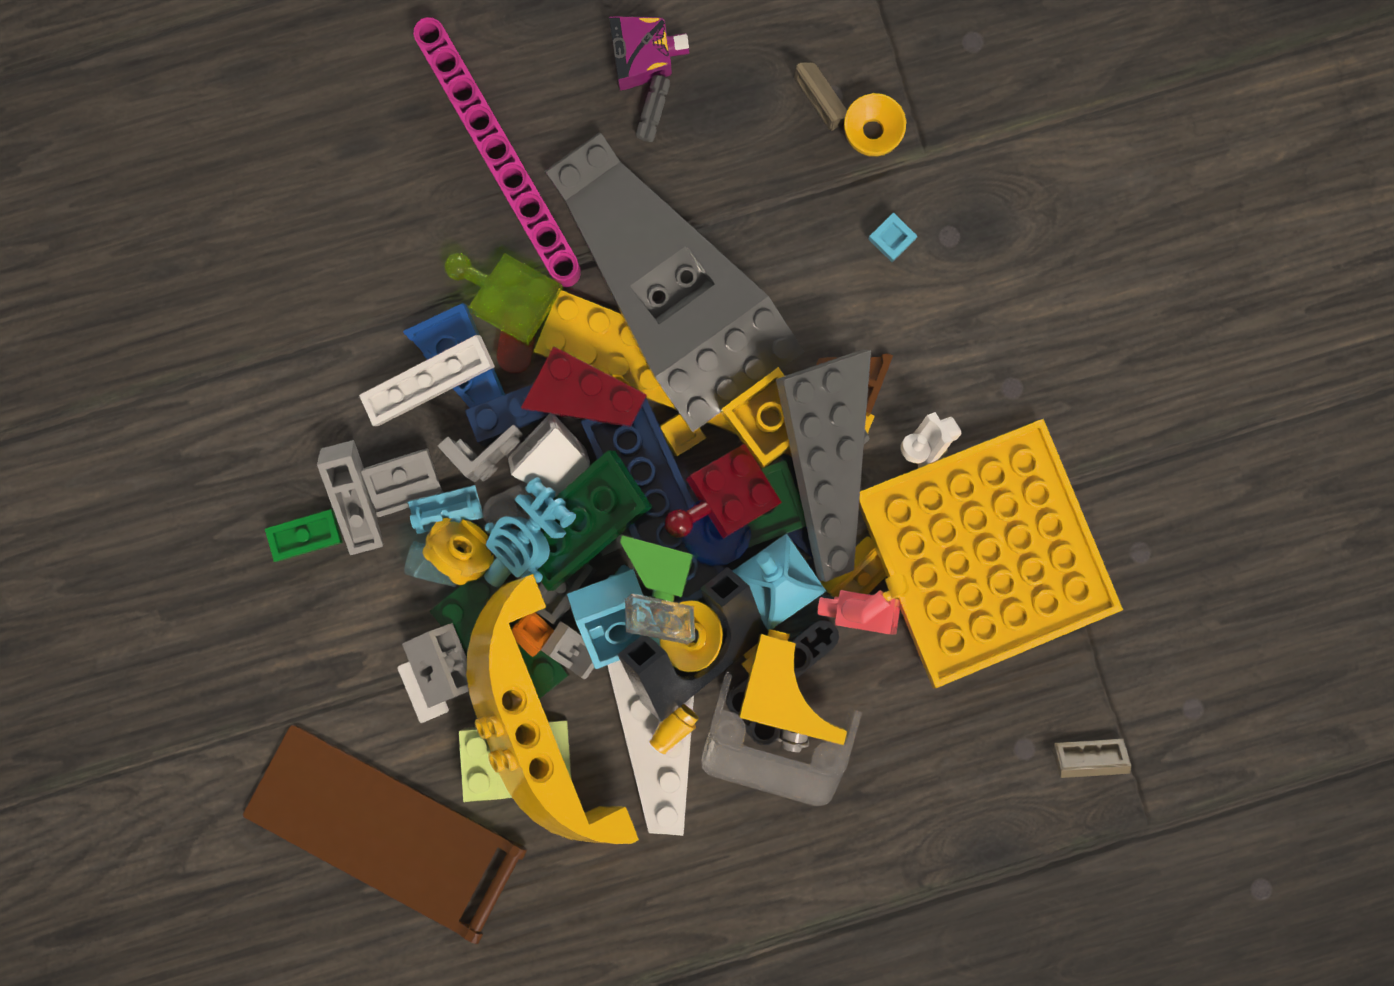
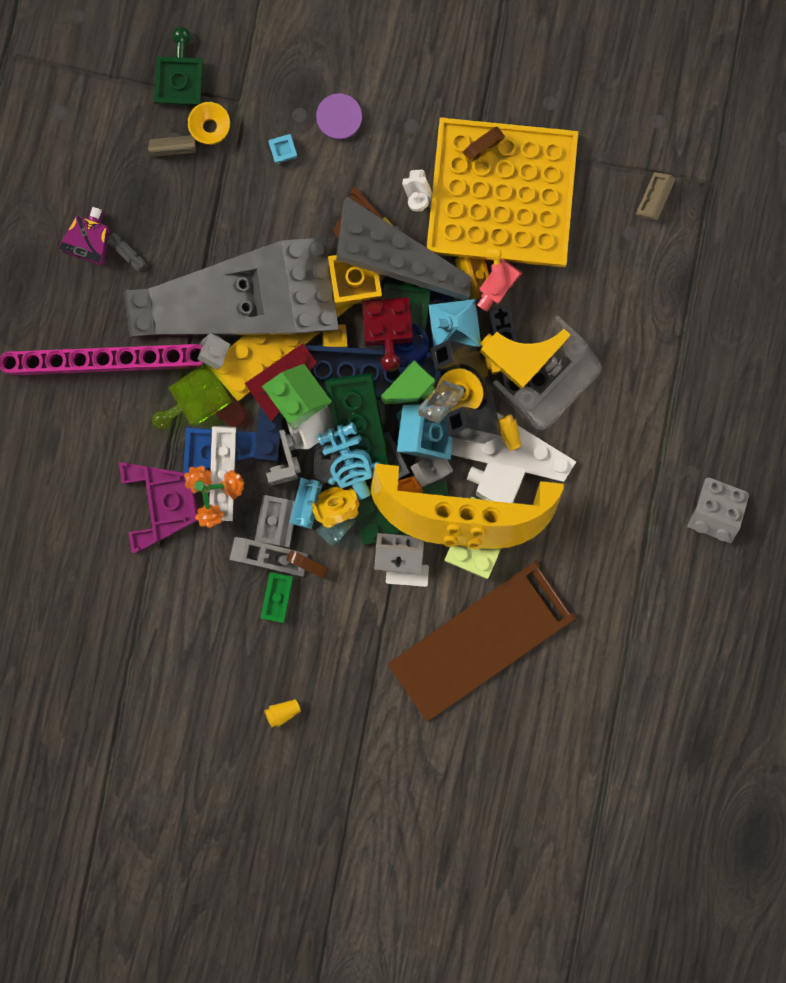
camera: 65 degrees left, 0 degrees up
none -> magenta wing [119,462,198,553]
none -> dark green plate [154,27,203,106]
none -> orange plant [184,466,244,528]
none -> light grey bracket [198,333,230,370]
none -> bright green slope [262,364,332,430]
none -> yellow cone [264,699,301,728]
none -> reddish brown beam [286,550,329,579]
none -> medium lavender tile [316,93,362,140]
none -> reddish brown beam [463,127,505,163]
none -> white torso [467,462,526,503]

